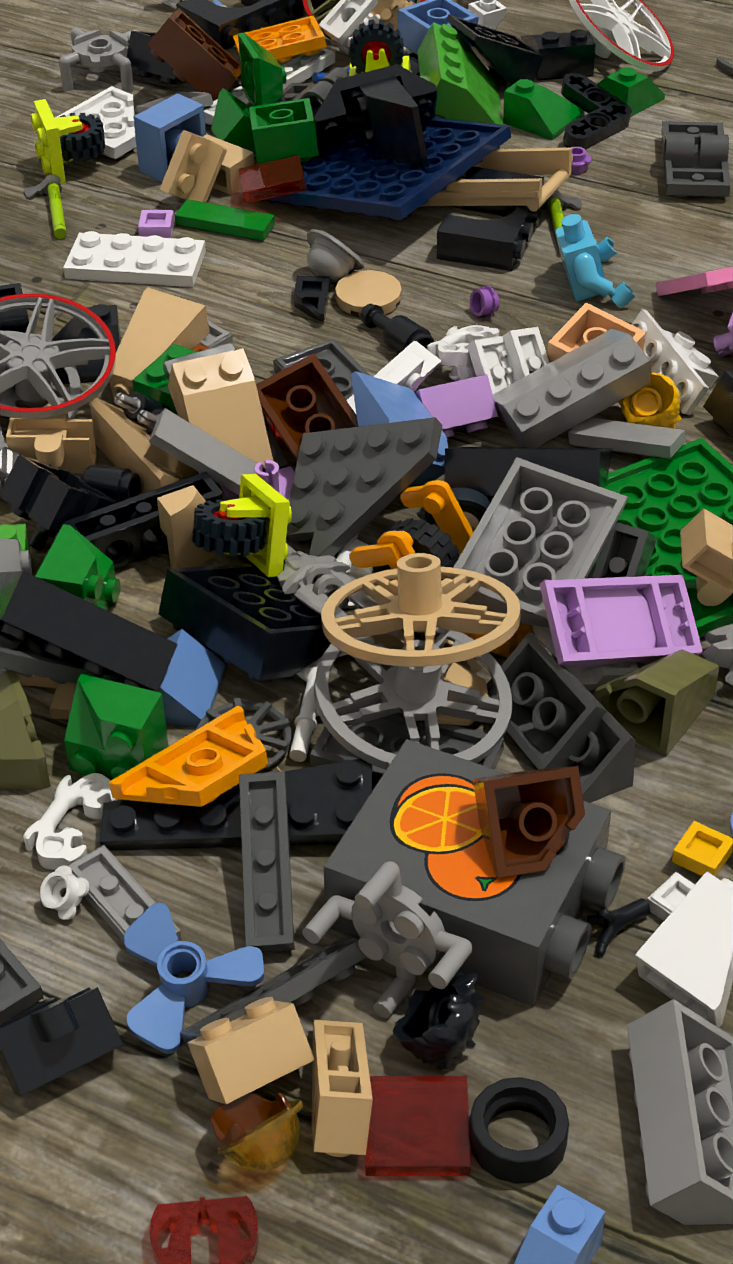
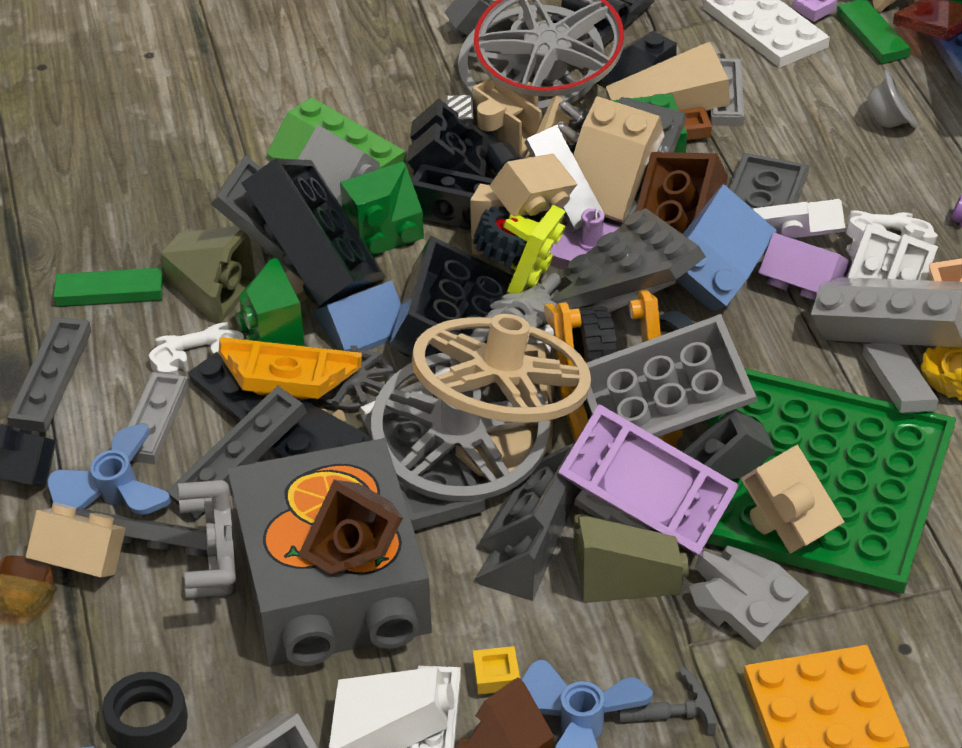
camera: 50 degrees right, 0 degrees up
white plate [40,865,89,920] -> none
black slope [294,276,330,321] -> none
tan slope [312,1020,373,1157] -> none
tan tile [335,270,402,316] -> none
black piece [360,304,434,353] -> none
clear red tile [365,1076,471,1176] -> none
black hair [393,970,484,1070] -> none
black slope [445,447,612,497] -> none
black bar [587,898,650,956] -> none
none -> tan brick [489,153,578,217]

